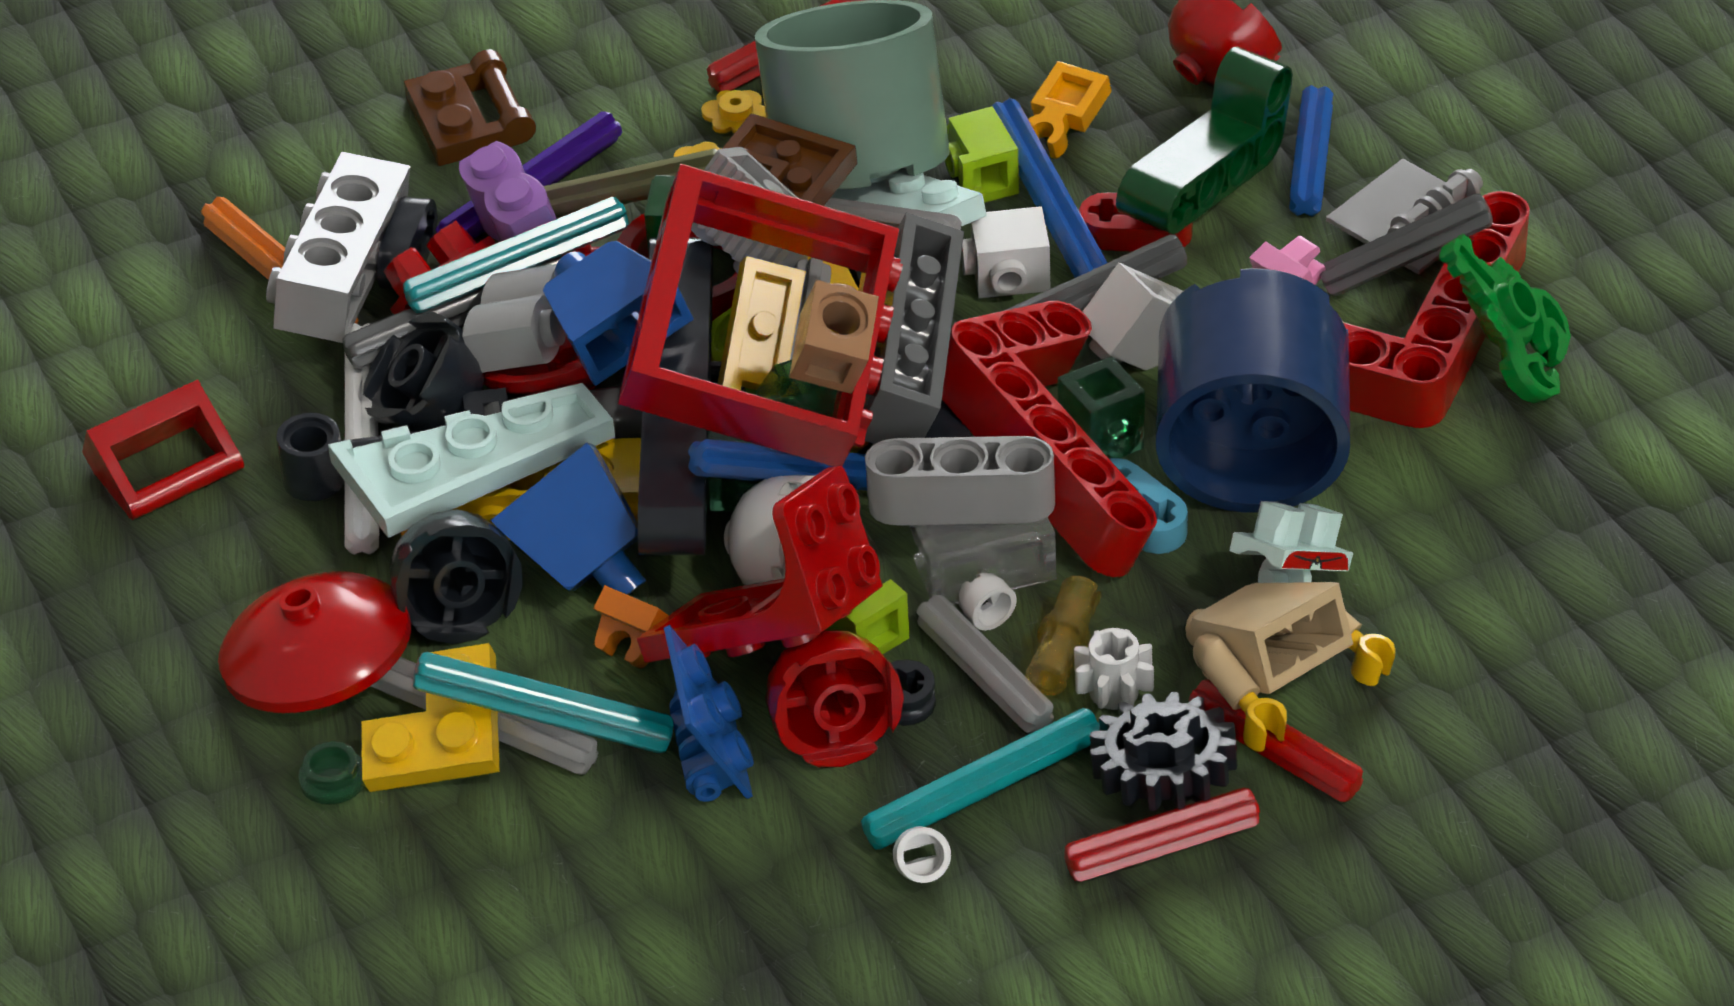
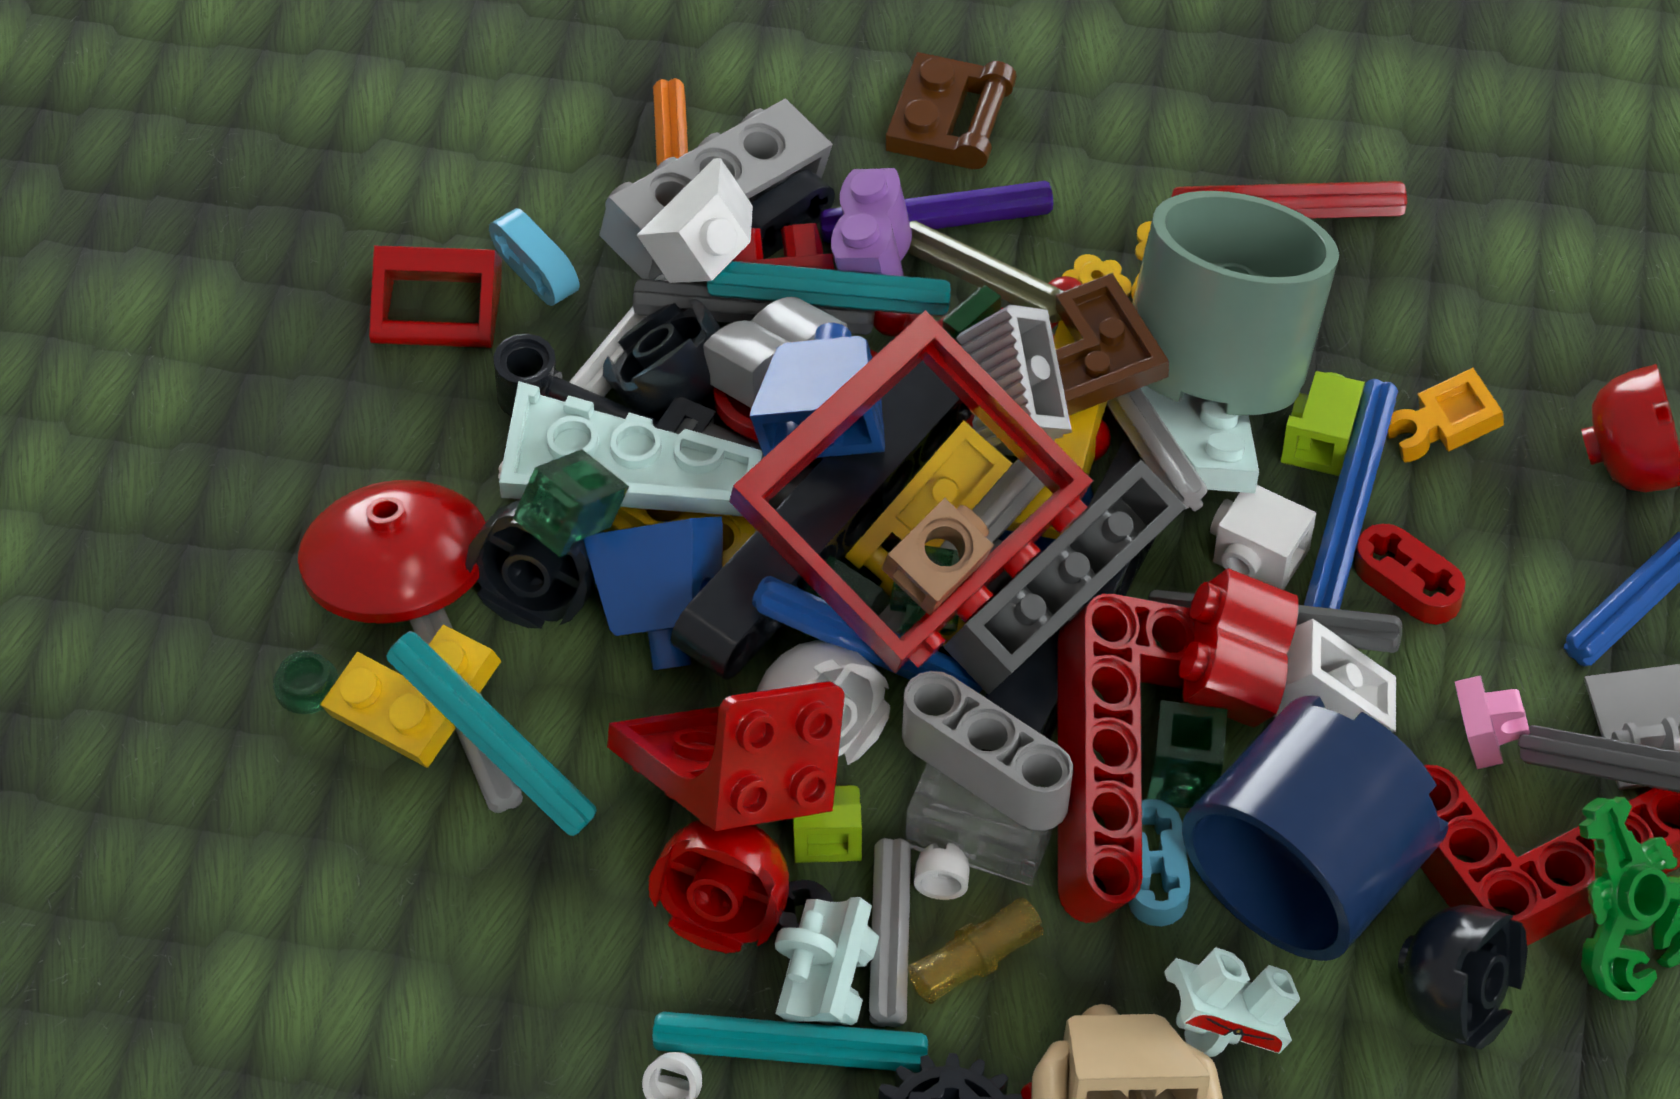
camera: 35 degrees right, 10 degrees up
orange tile [593,585,669,669] -> none
blue hinge [664,625,754,802] -> none
white gear [1074,628,1154,710] -> none
dark green beam [1116,46,1293,234] -> none
none -> medium azure beam [489,208,580,306]
none -> clear green brick [512,449,630,557]
none -> white slope [637,158,753,283]
none -> light aqua hips [775,897,879,1026]
none -> red brick [1179,568,1298,728]
none -> black cylinder [1398,904,1528,1049]

